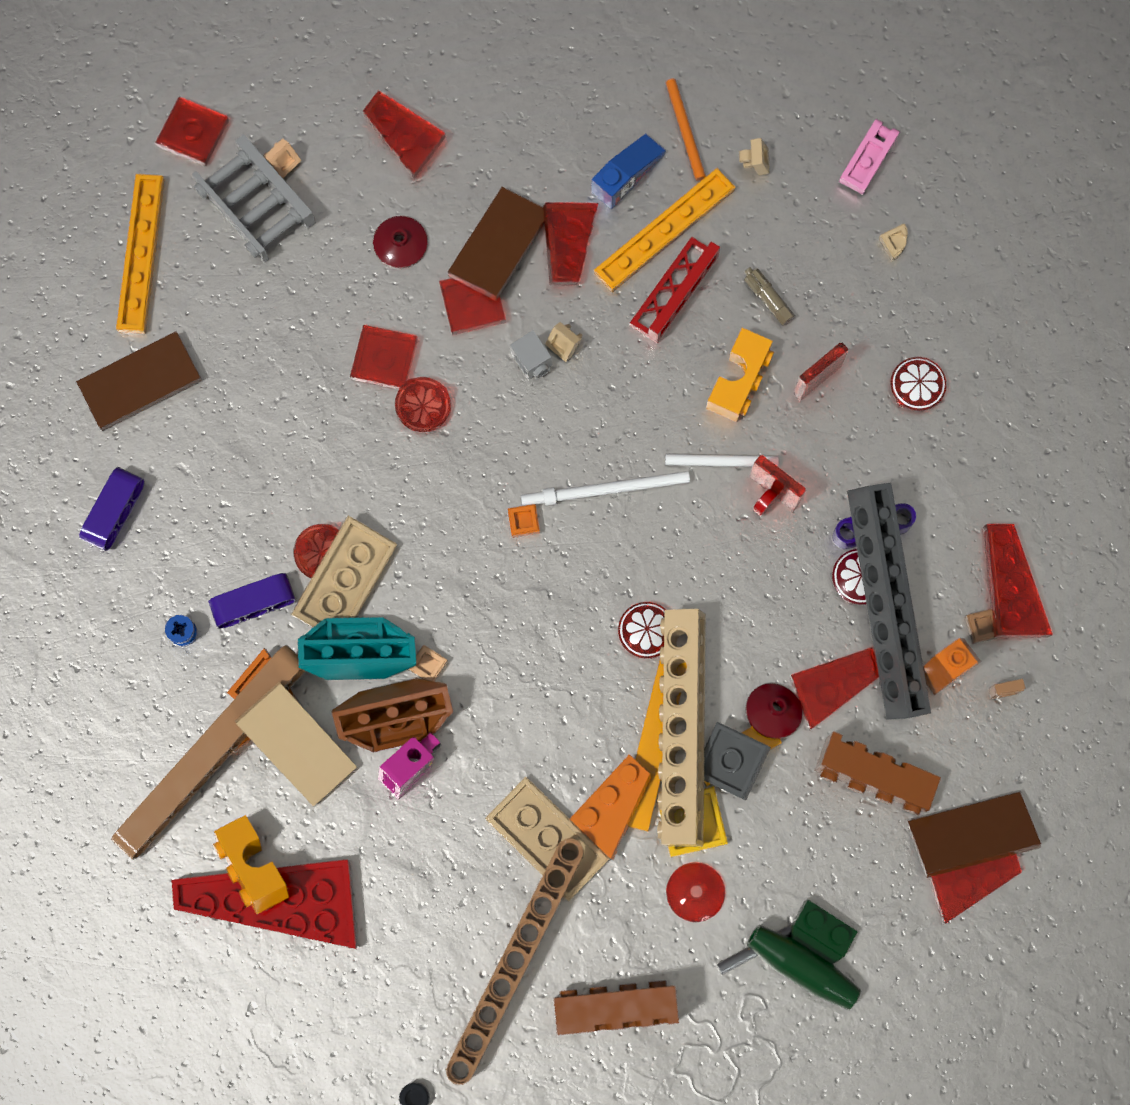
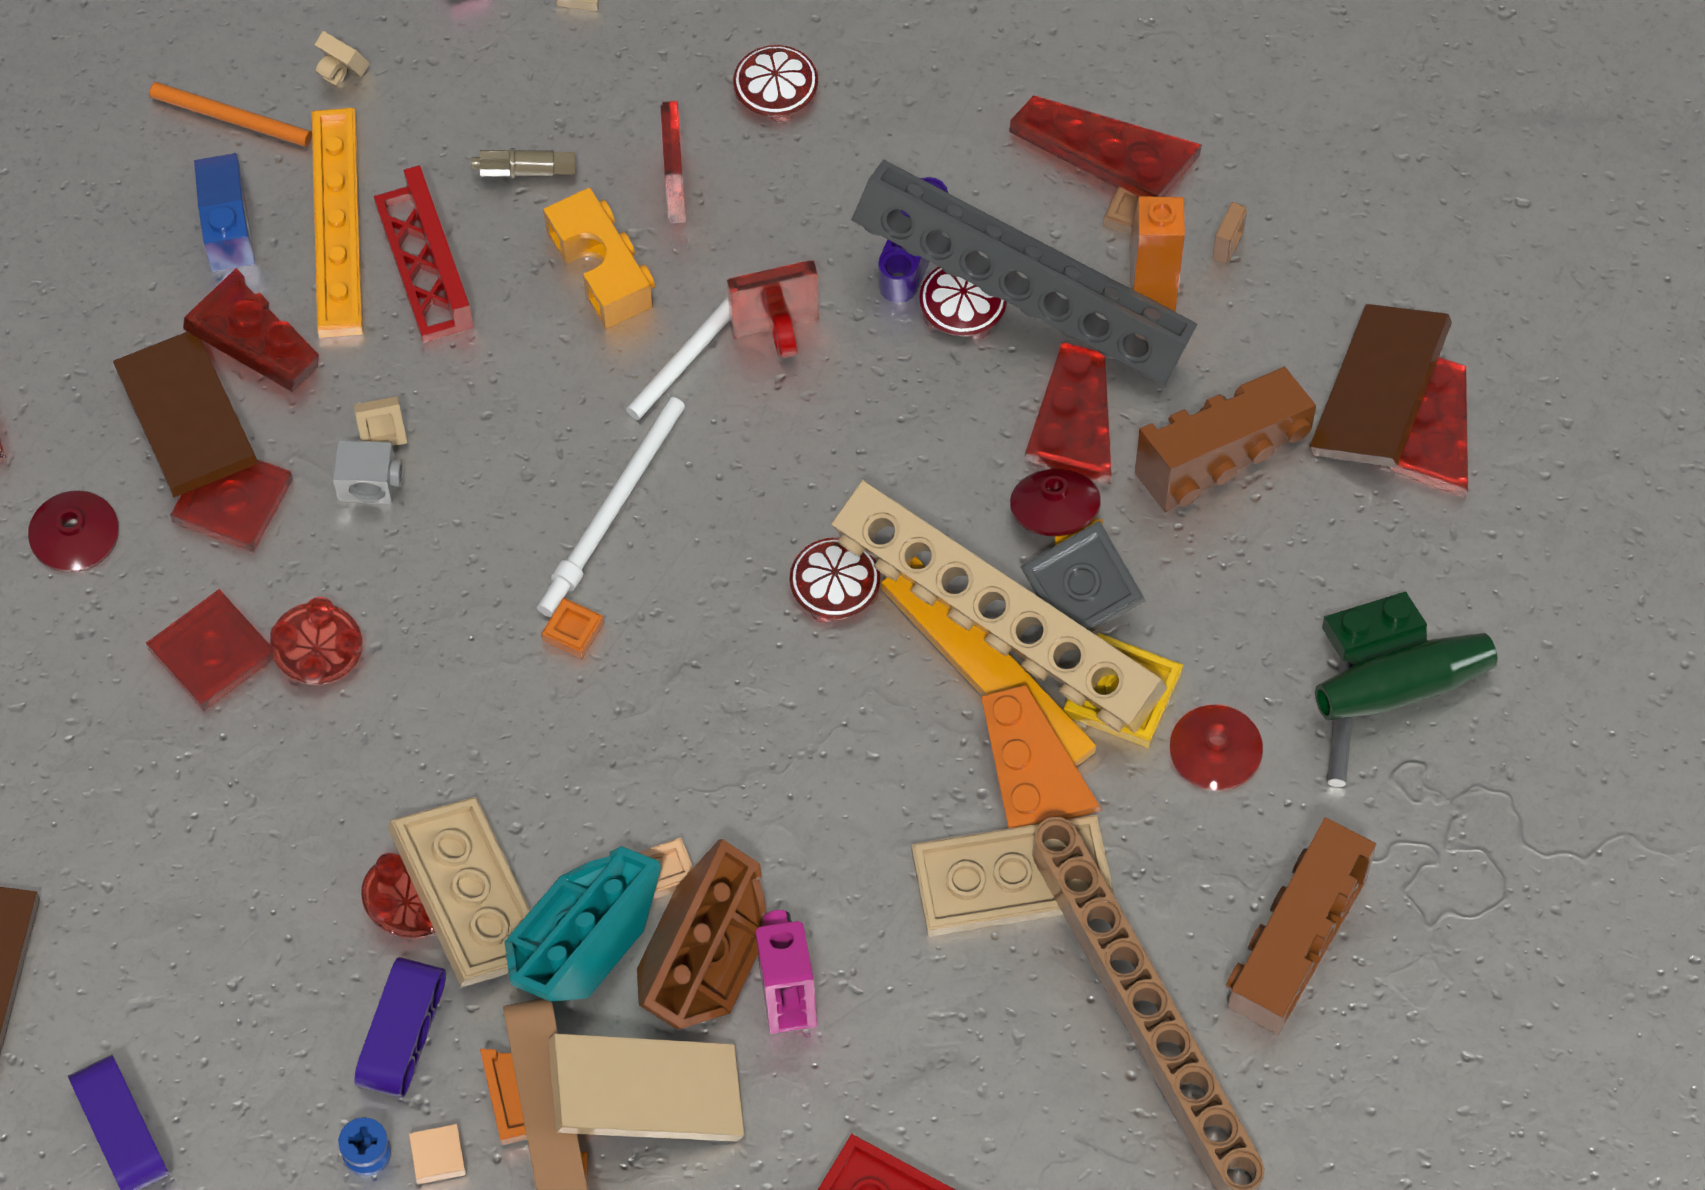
camera: 55 degrees left, 15 degrees down
none -> light nougat tile [409,1124,466,1185]

